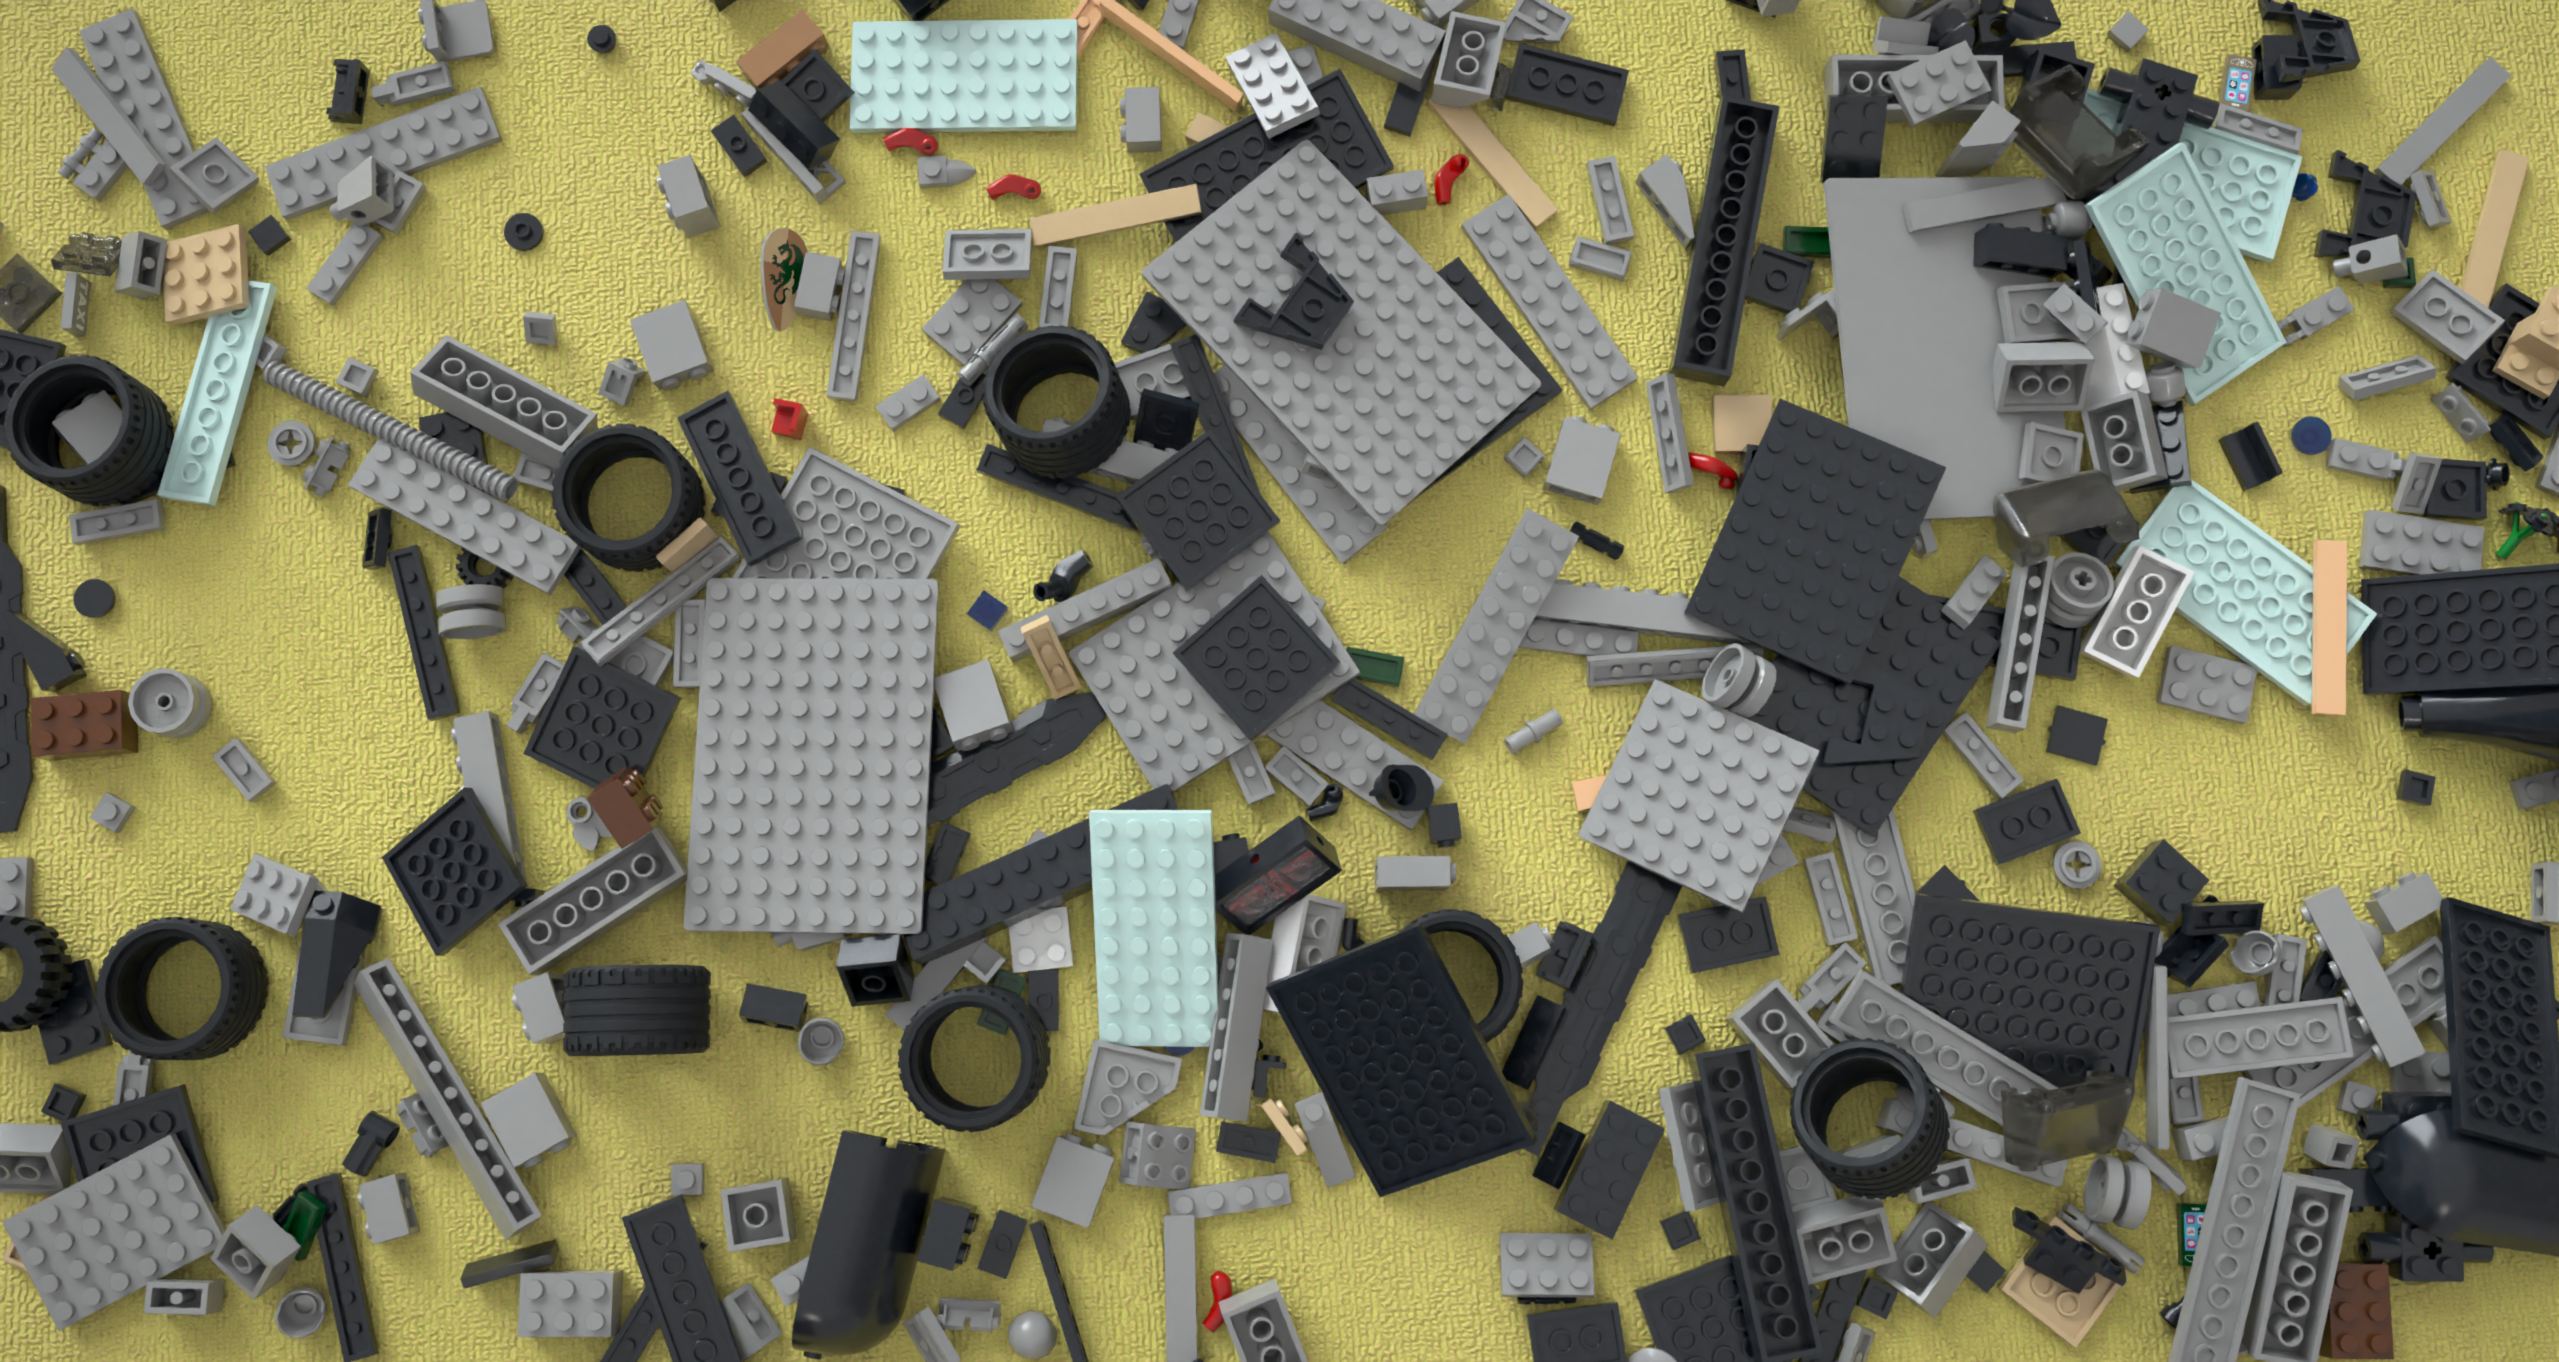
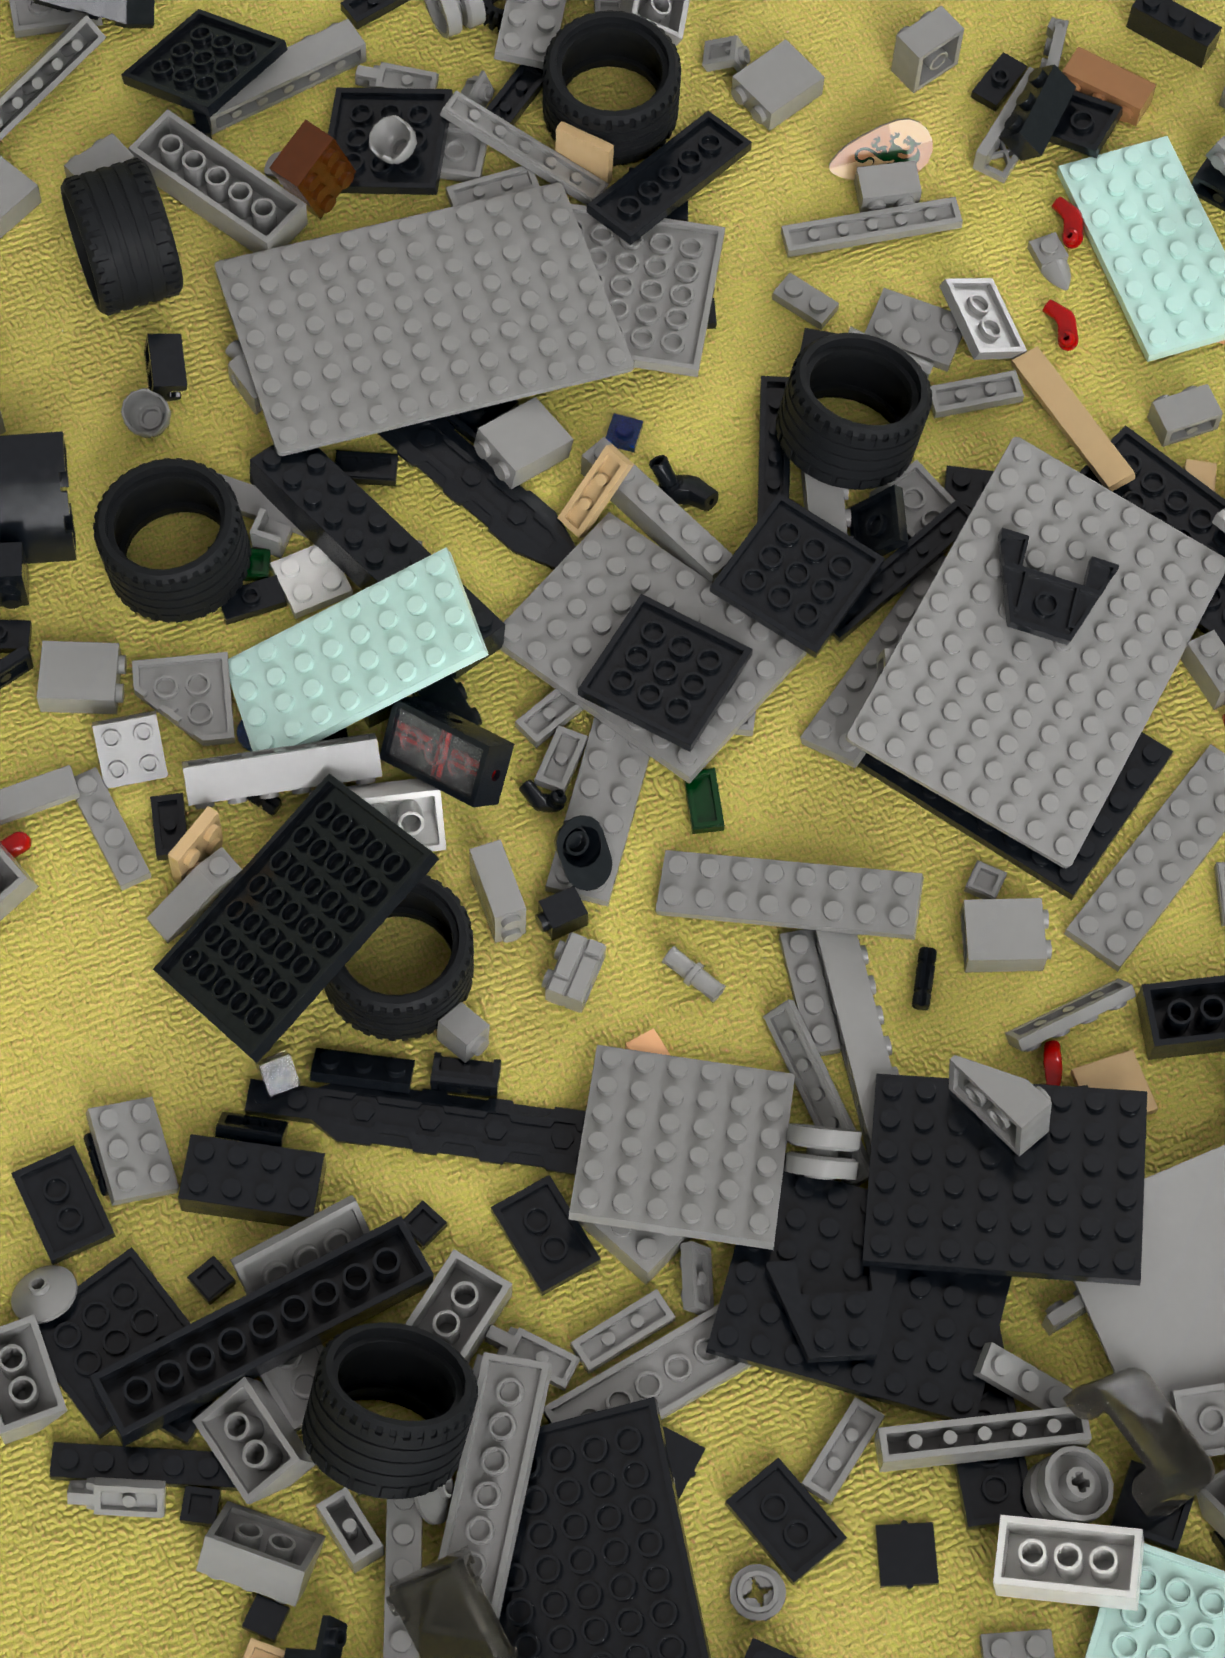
camera: 70 degrees right, 15 degrees down
red panel [771,398,808,440] -> none
black brick [836,934,914,1007] -> none
black bracket [1251,1054,1287,1098] -> none
black plate [1331,679,1448,760] -> none
none -> light grey hair [369,115,417,165]
none -> light grey brick [542,932,606,1013]
none -> light grey slope [949,1055,1052,1157]

